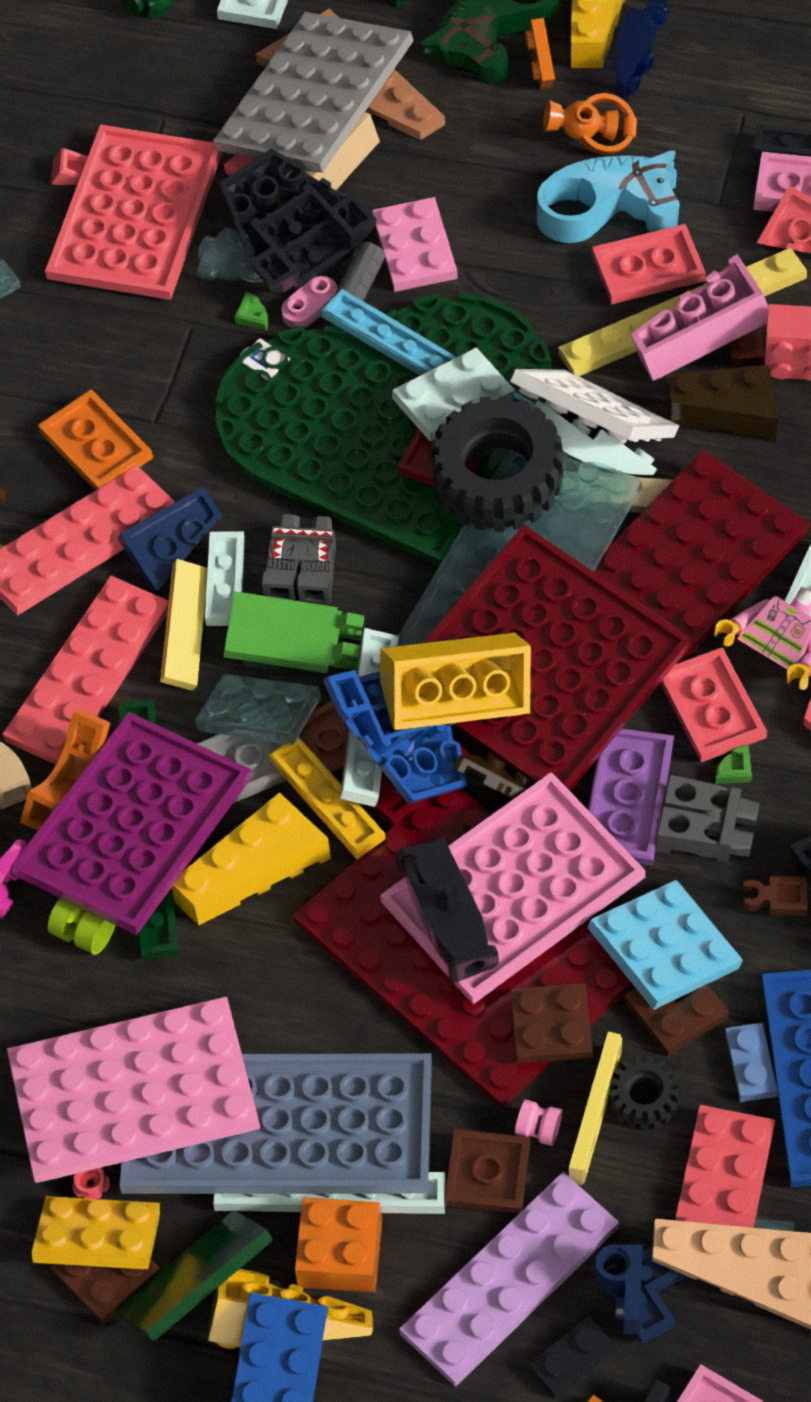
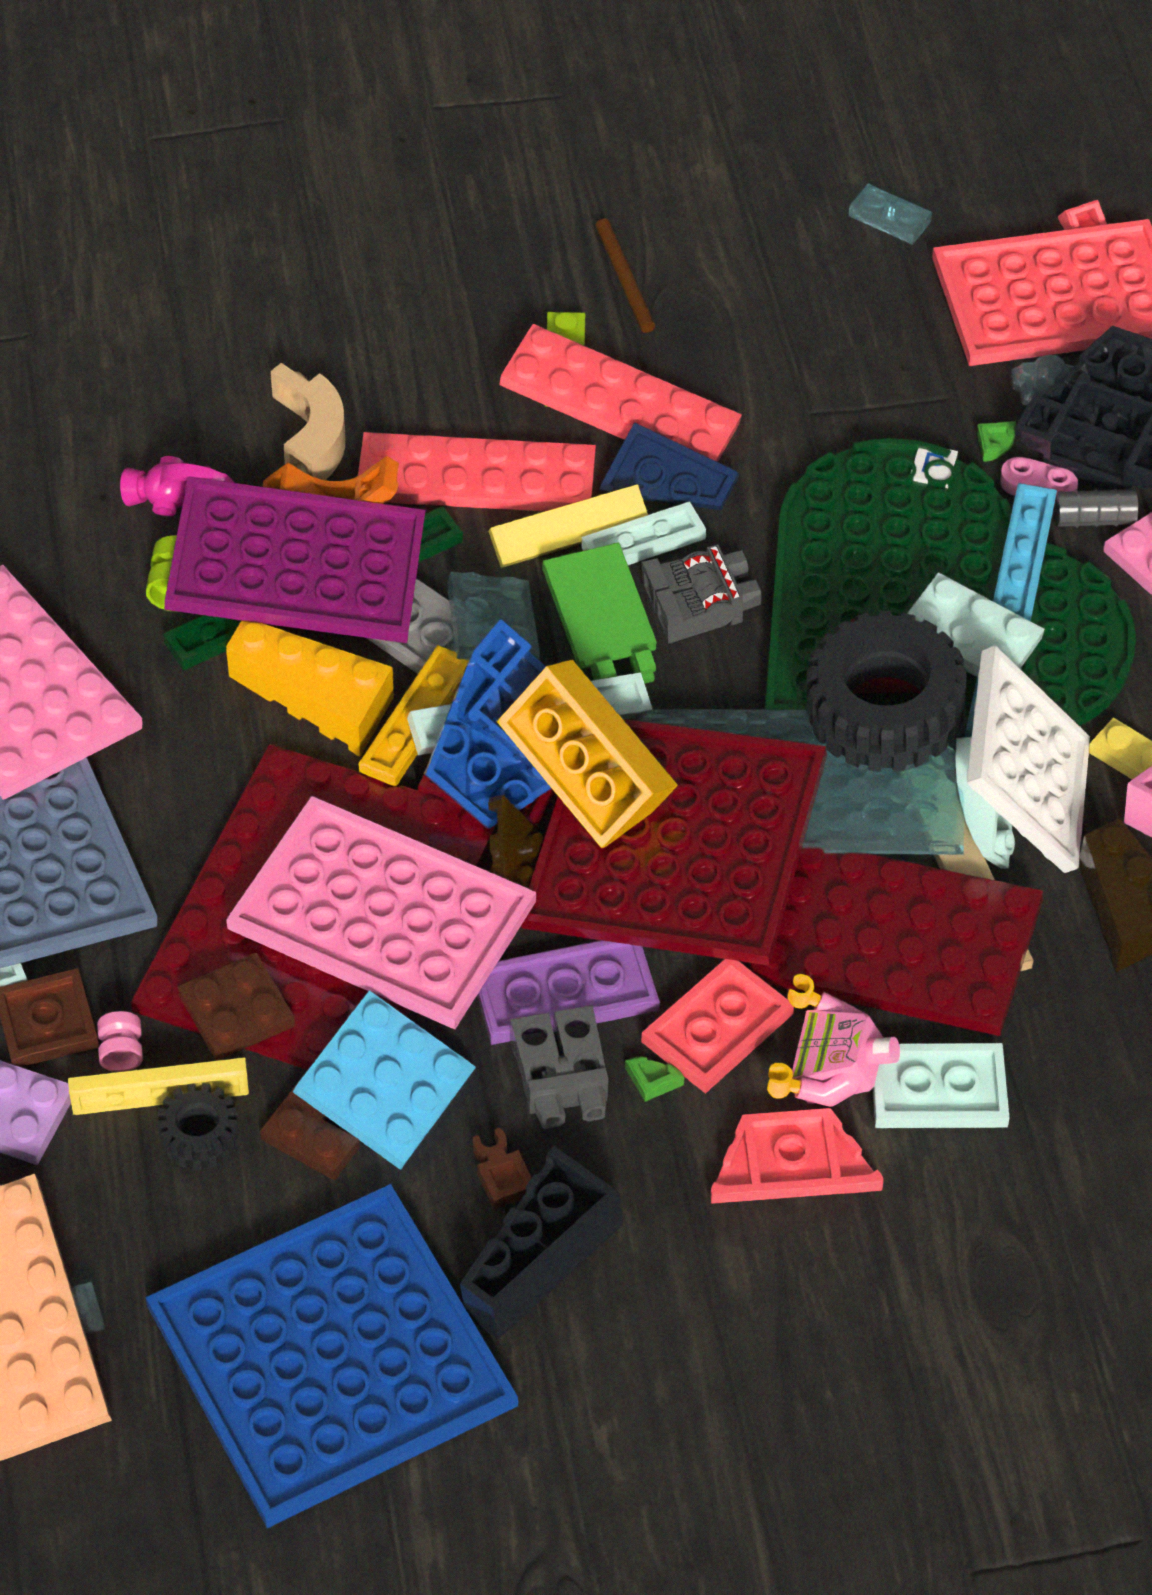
camera: 60 degrees right, 5 degrees down
orange plate [38,389,153,490] -> none
black piece [396,837,499,983] -> none
coral plate [675,1105,775,1228] -> none
medium blue plate [725,1023,778,1102] -> none

